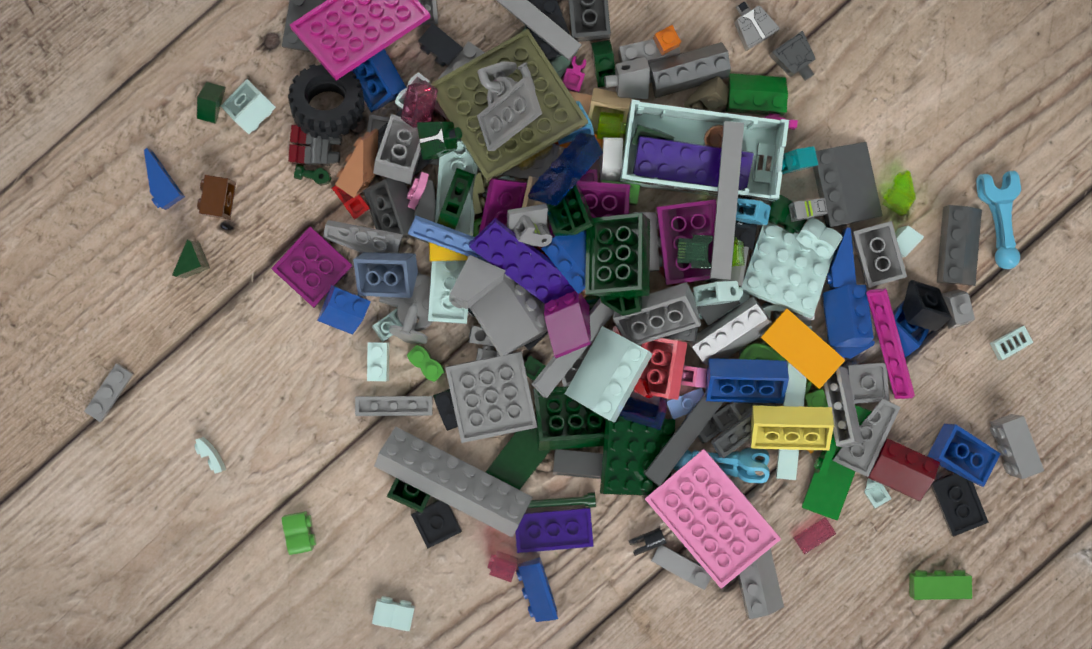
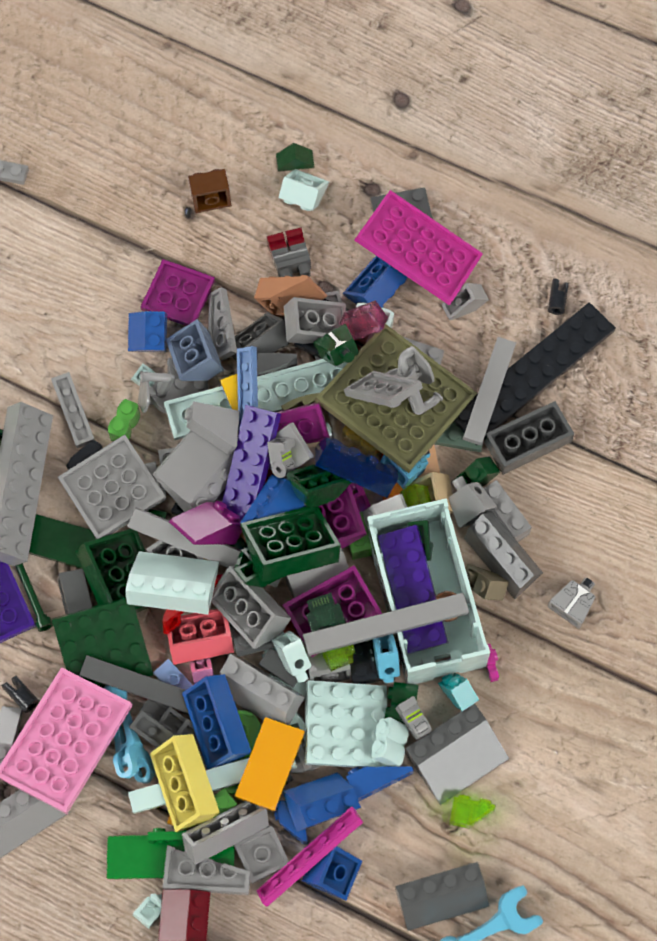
camera: 70 degrees right, 20 degrees down
blue slope [144,148,185,210] -> none
dark green slope [172,239,210,278] -> none
black tyre [288,63,365,140] -> none
dark green leg [294,164,332,186] -> none
red slope [331,185,370,220] -> none
light aqua brick [367,342,389,381] -> none
bright pink wing [407,172,429,209] -> none
black brick [418,23,463,67] -> none
dark green slope [437,168,475,230] -> none
dark pink plate [563,56,586,93] -> none
clear blue panel [619,397,667,430] -> none
orange brick [653,25,681,56] -> none
green slope [726,73,788,116] -> none
dark grey torso [769,31,816,81] -> none
clear pink tile [793,517,836,555] -> none
light grey slope [851,221,907,288] -> none
light aqua slope [895,226,924,258] -> none
black slope [902,280,952,332] -> none
light grey torso [942,289,975,329] -> none

